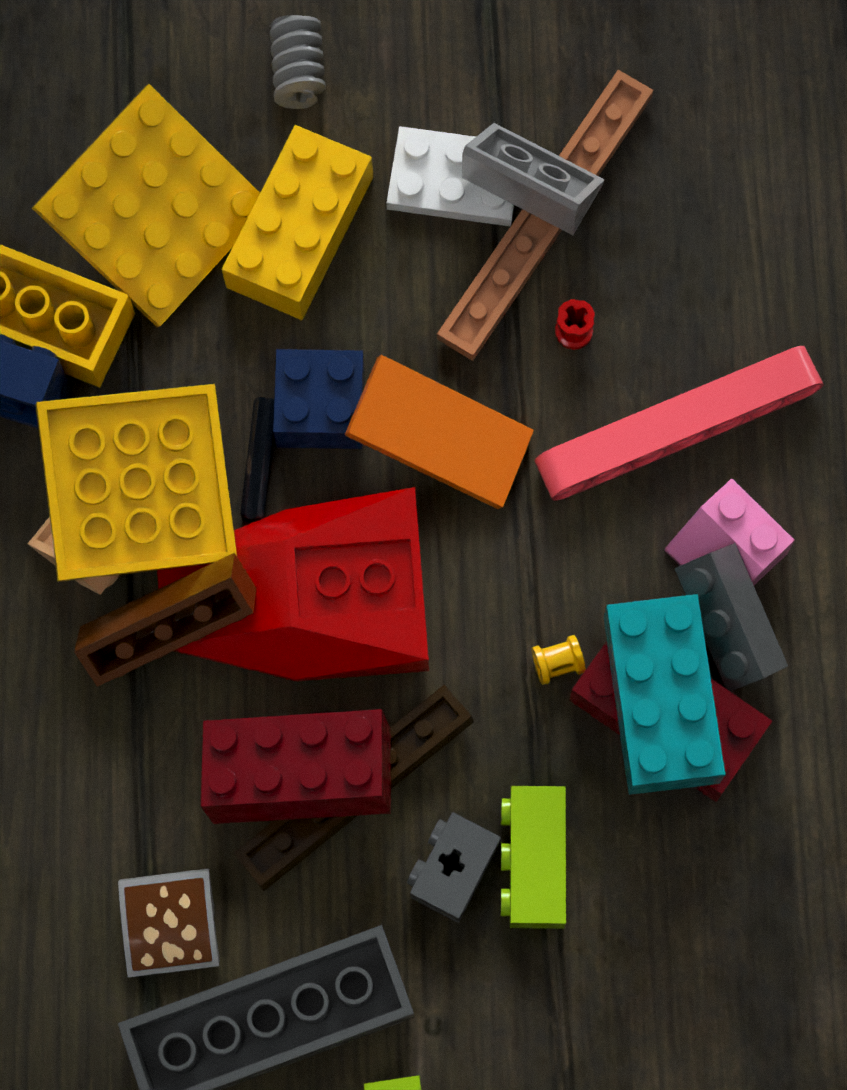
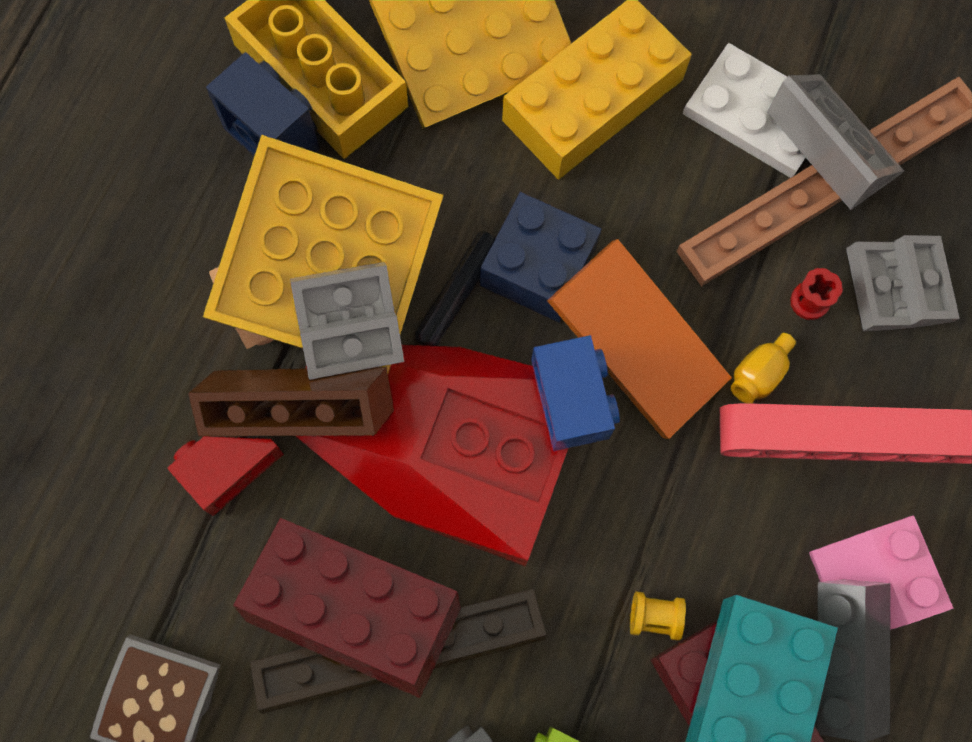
camera: 20 degrees right, 0 degrees up
none -> red slope [167,436,284,516]
none -> light grey slope [290,262,404,380]
none -> blue brick [531,335,620,451]
none -> yellow plant [731,333,796,404]
none -> light grey slope [846,235,960,331]

